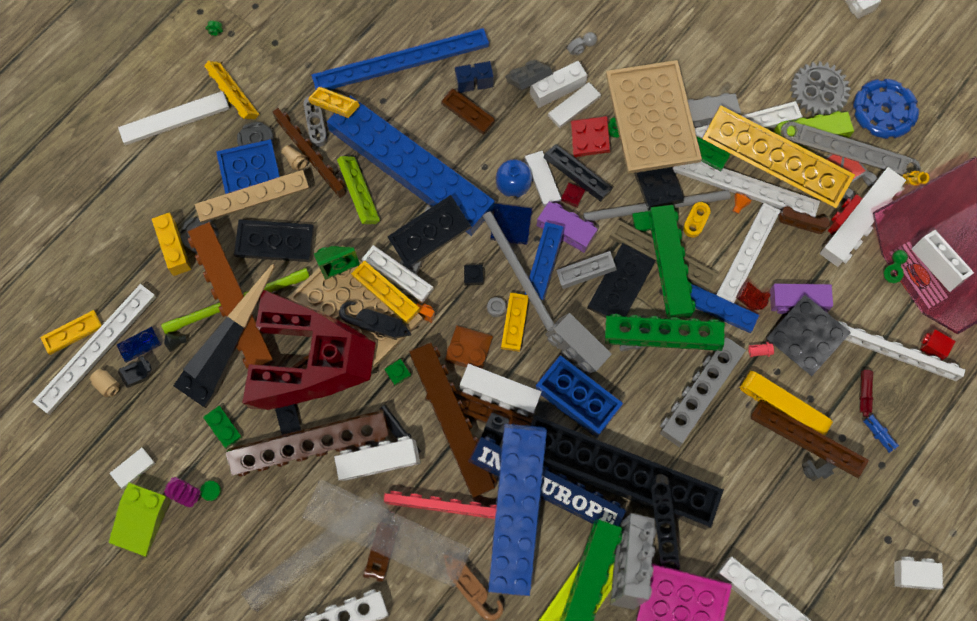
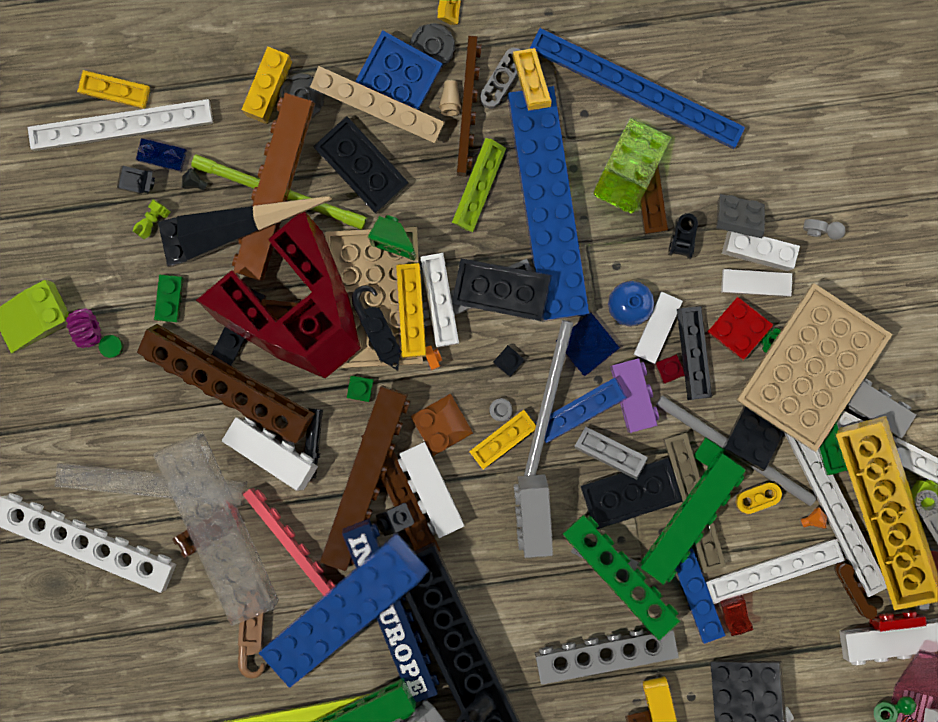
camera: 45 degrees right, 15 degrees up
tan brick [90,369,120,397] -> none
white tile [110,448,156,489] -> none
dark blue piece [454,61,494,93] -> none
blue brick [535,355,623,438] -> none
coral pin [748,342,774,357] -> none
medium lavender brick [770,284,833,314] -> none
none -> lime piece [133,199,171,239]
none -> clear neon green bracket [593,117,671,213]
none -> black piece [668,213,698,259]

